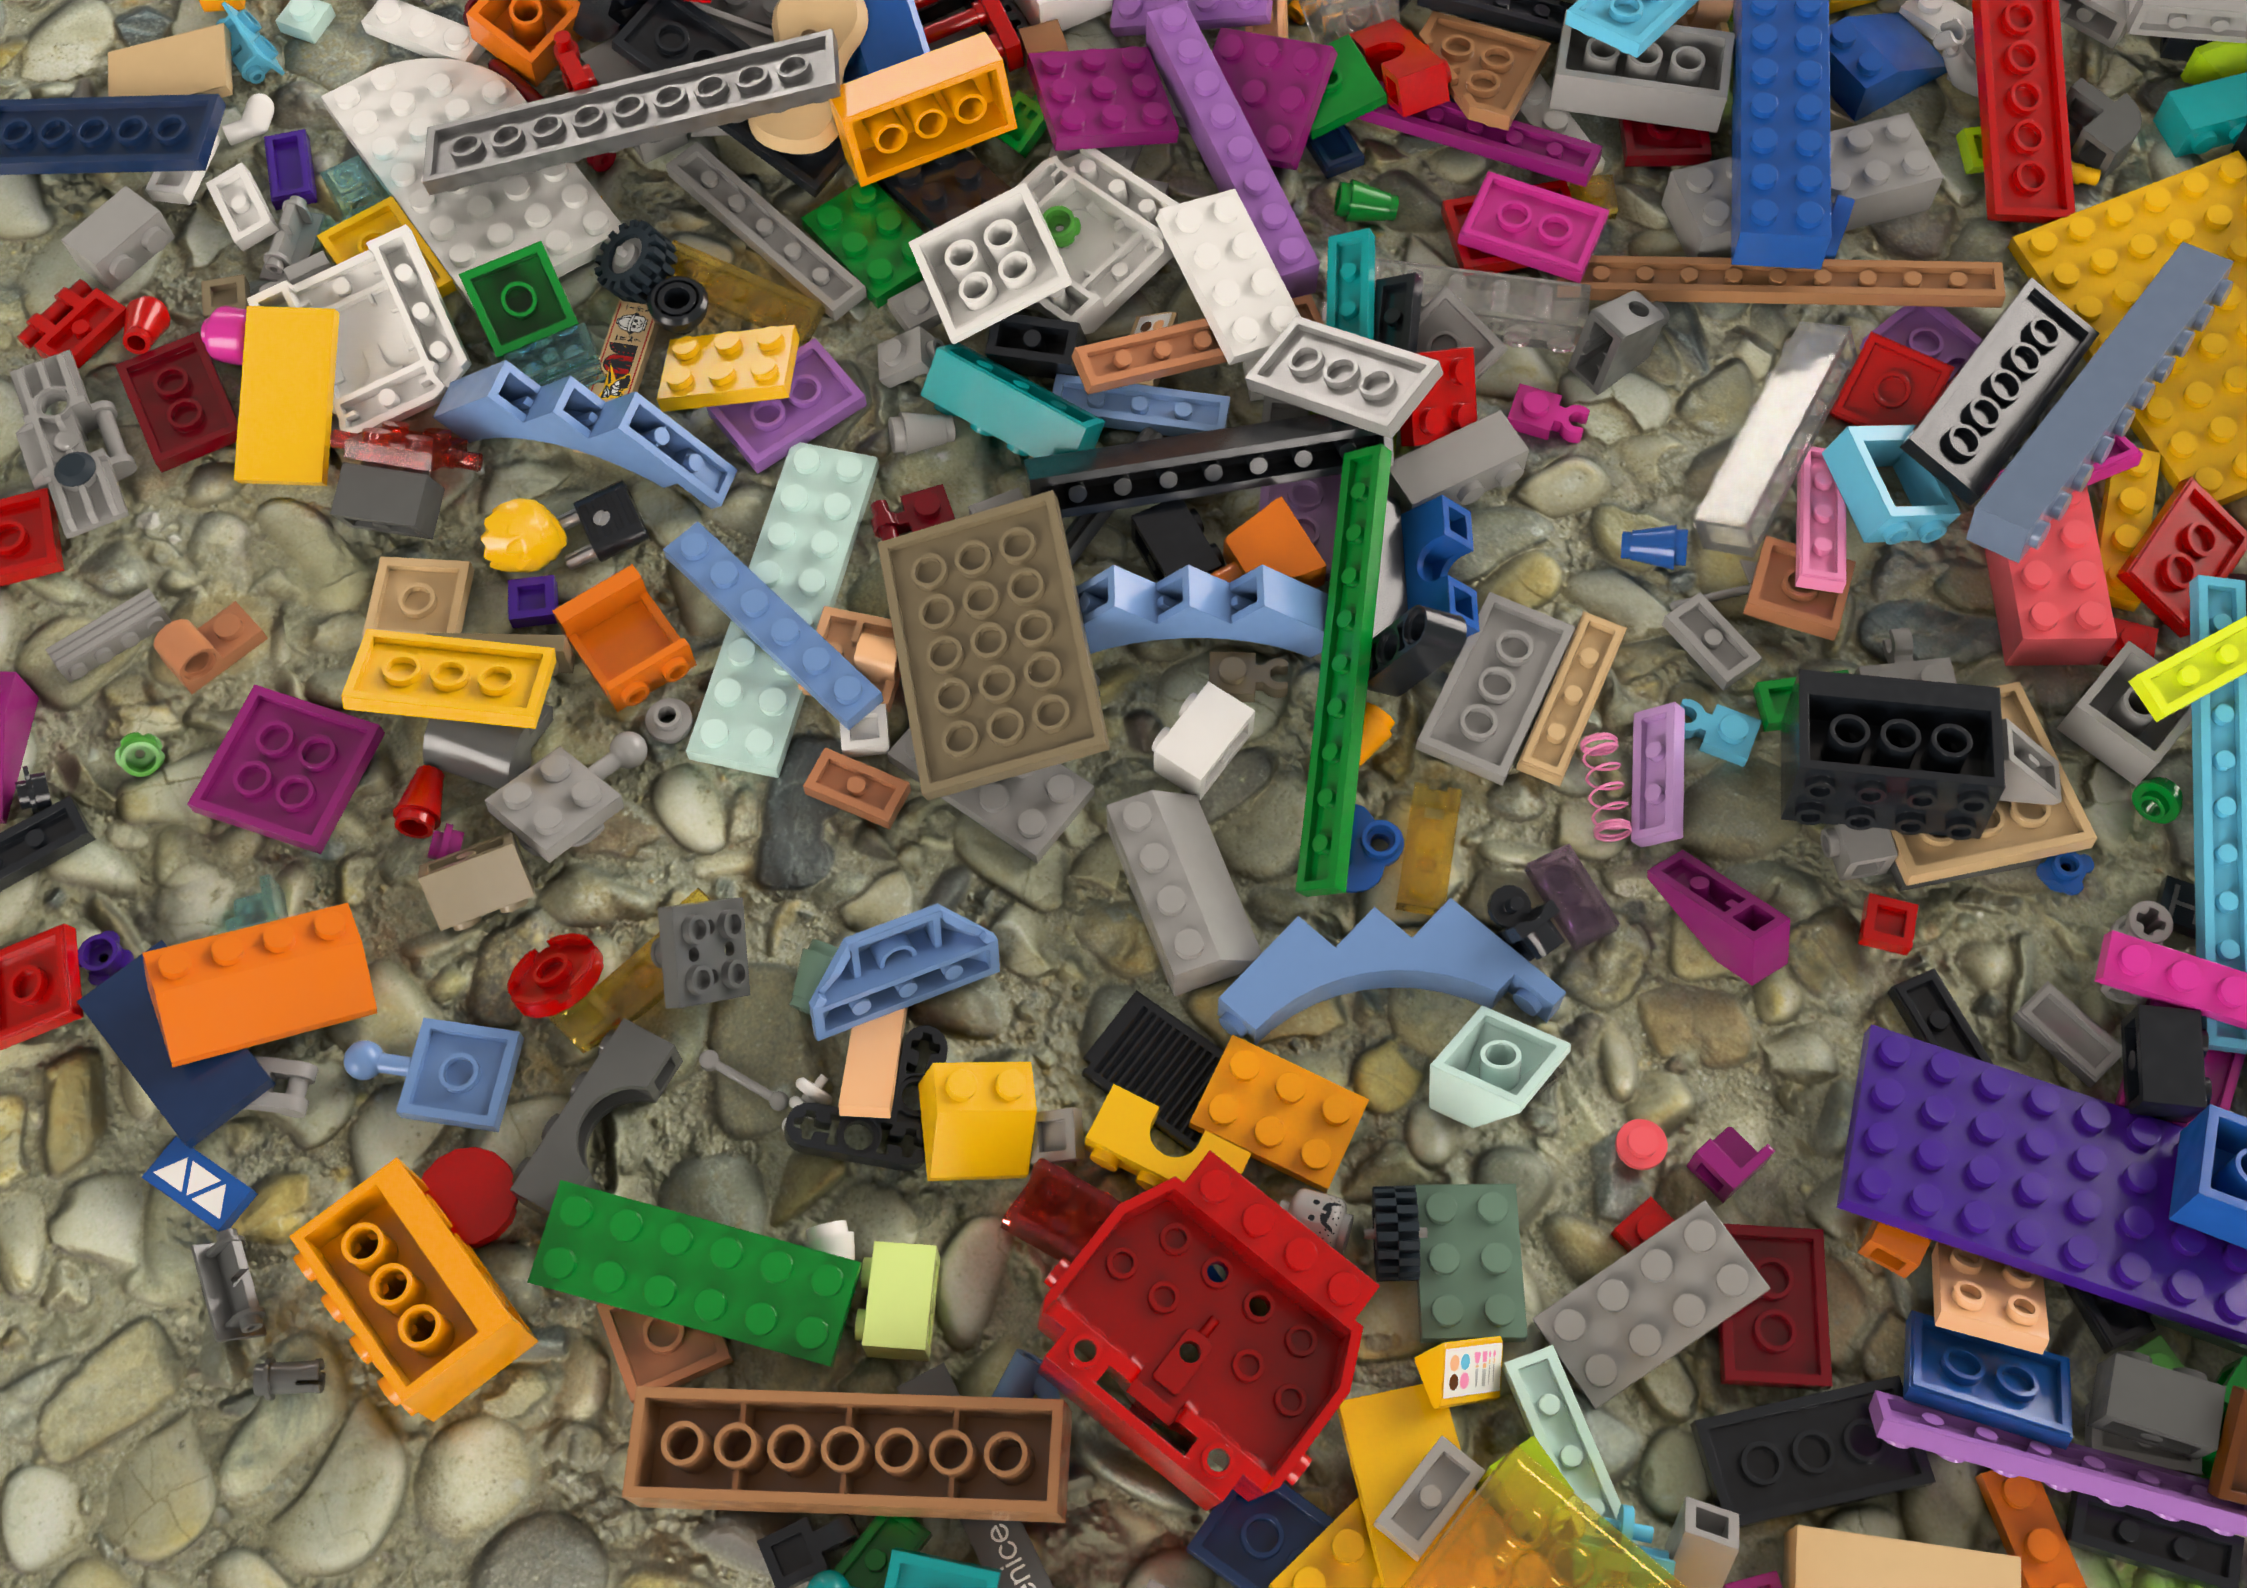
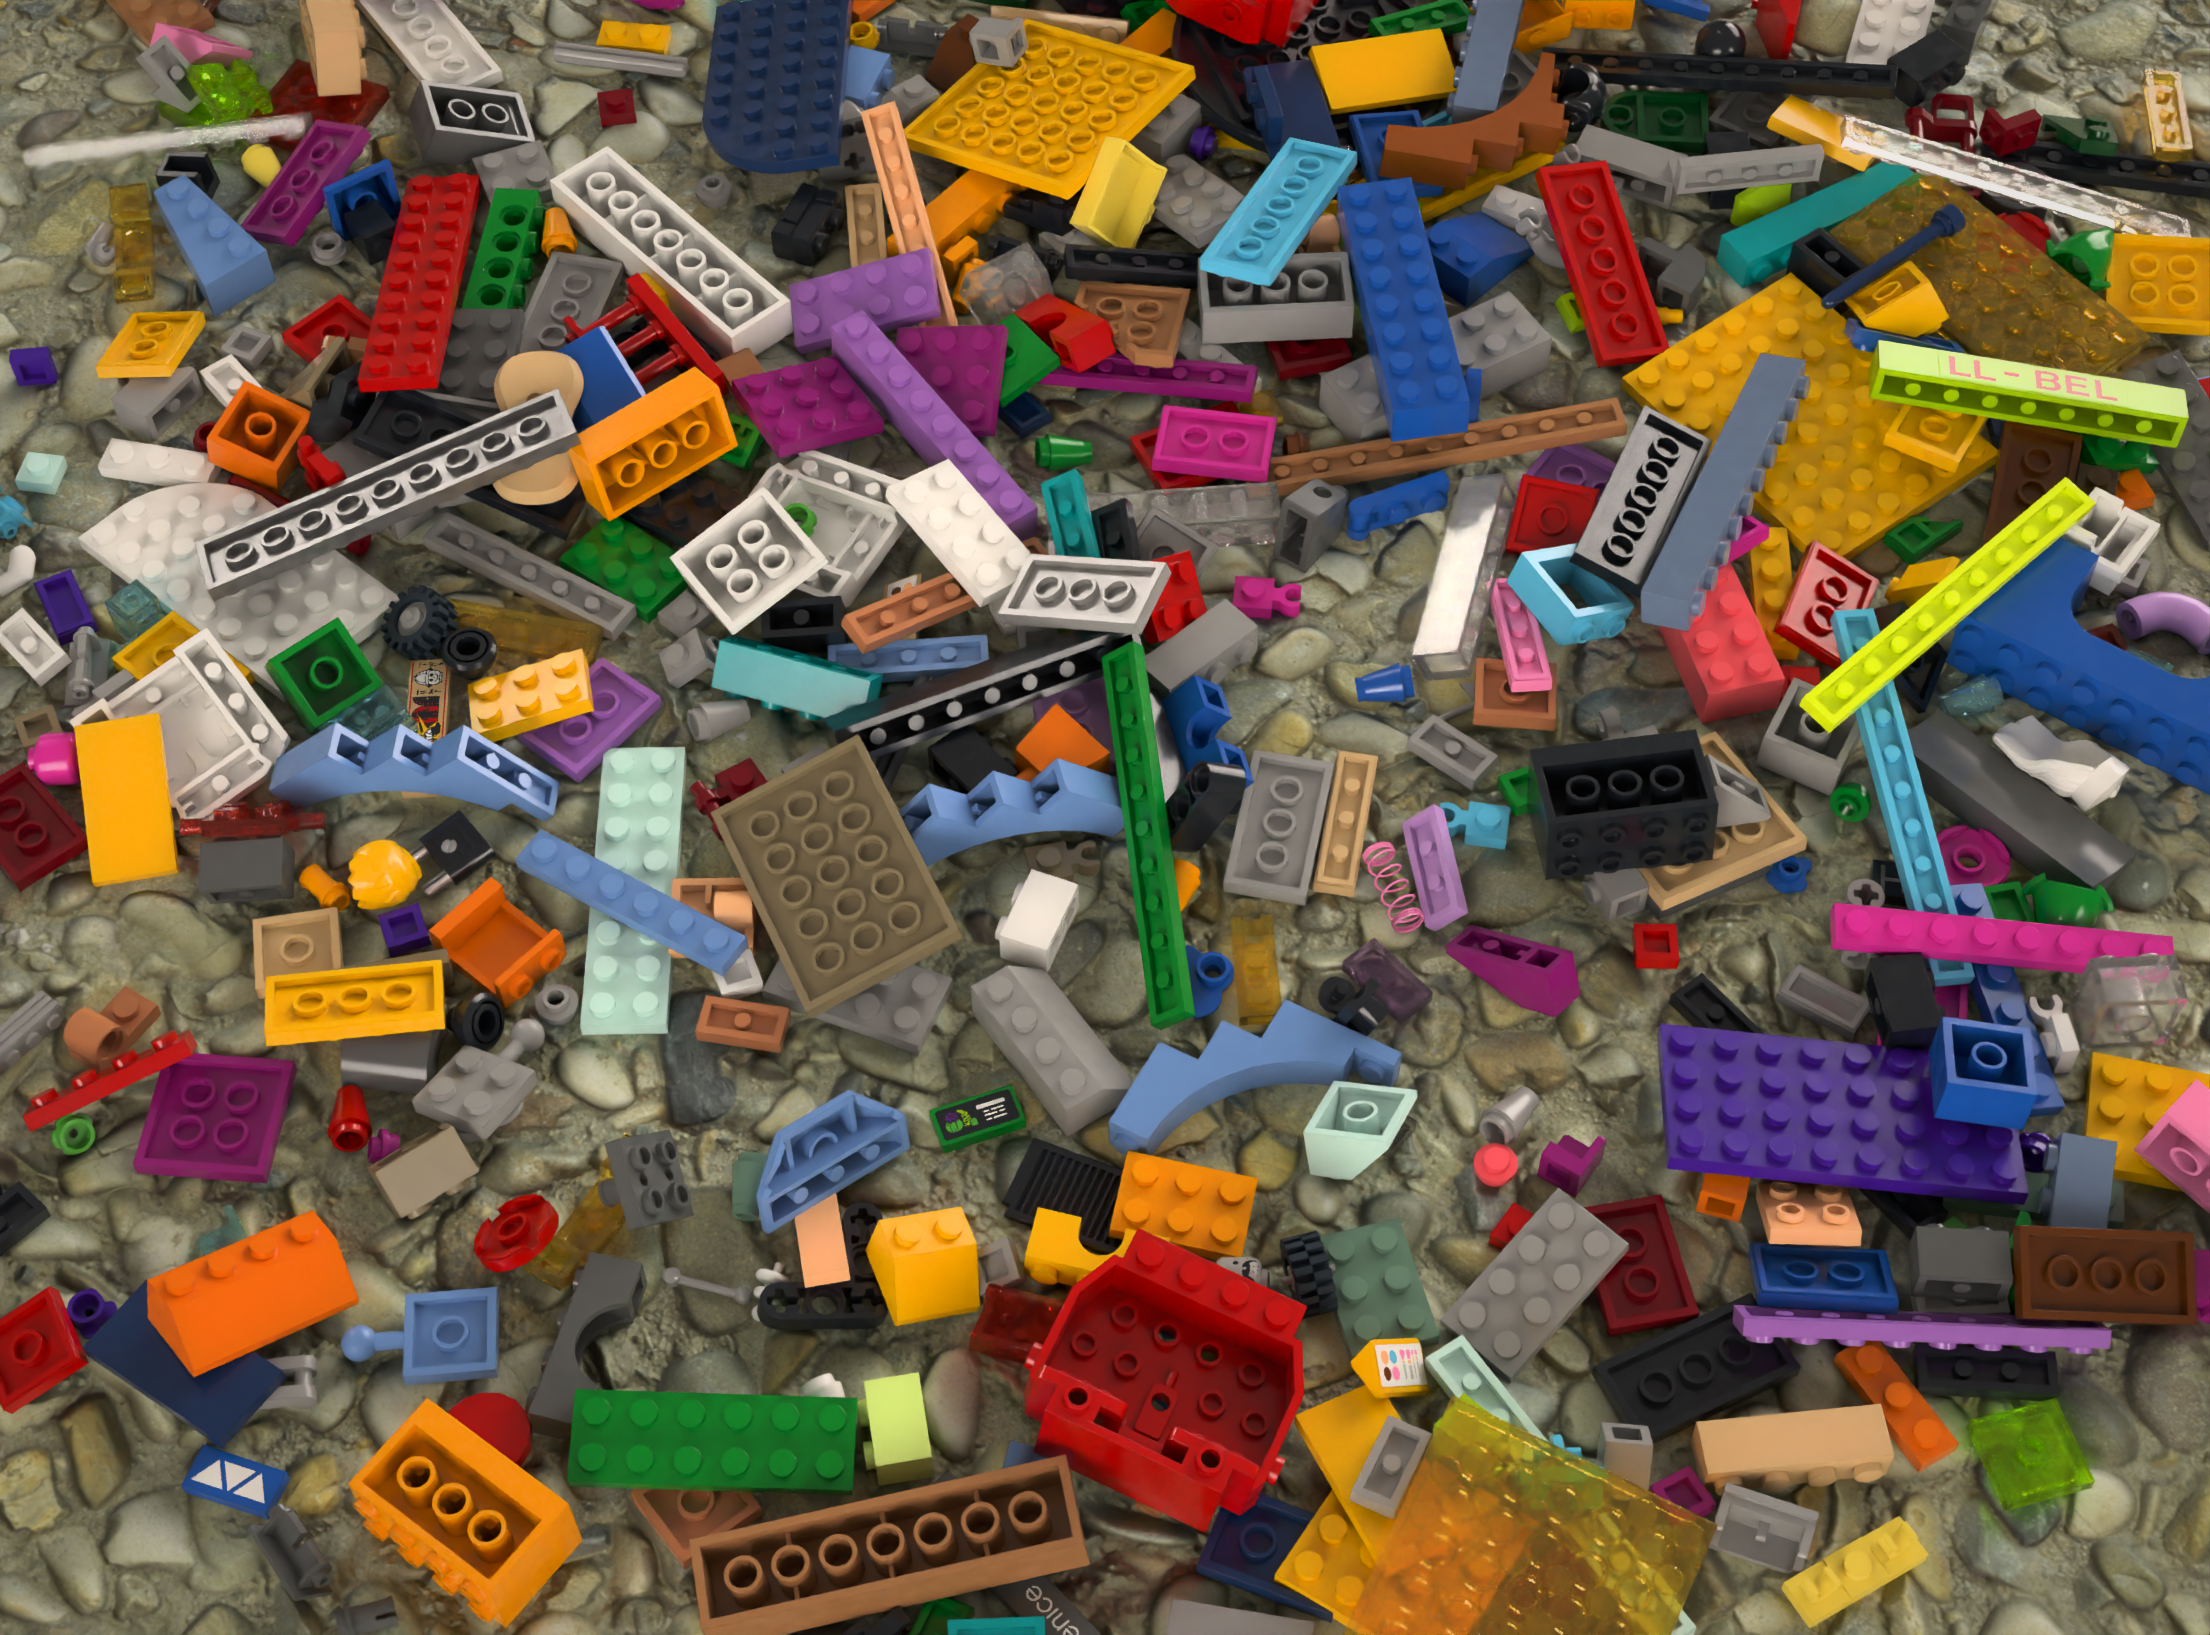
camera: 15 degrees left, 10 degrees down
none -> red plate [22,1030,197,1132]
none -> light orange pin [299,864,351,912]
none -> black brick [446,992,505,1052]
none -> tile [929,1084,1026,1154]
none -> reddish brown plate [1282,431,1310,456]
none -> blue plate [1347,470,1450,541]
none -> light grey cone [1479,1087,1539,1146]

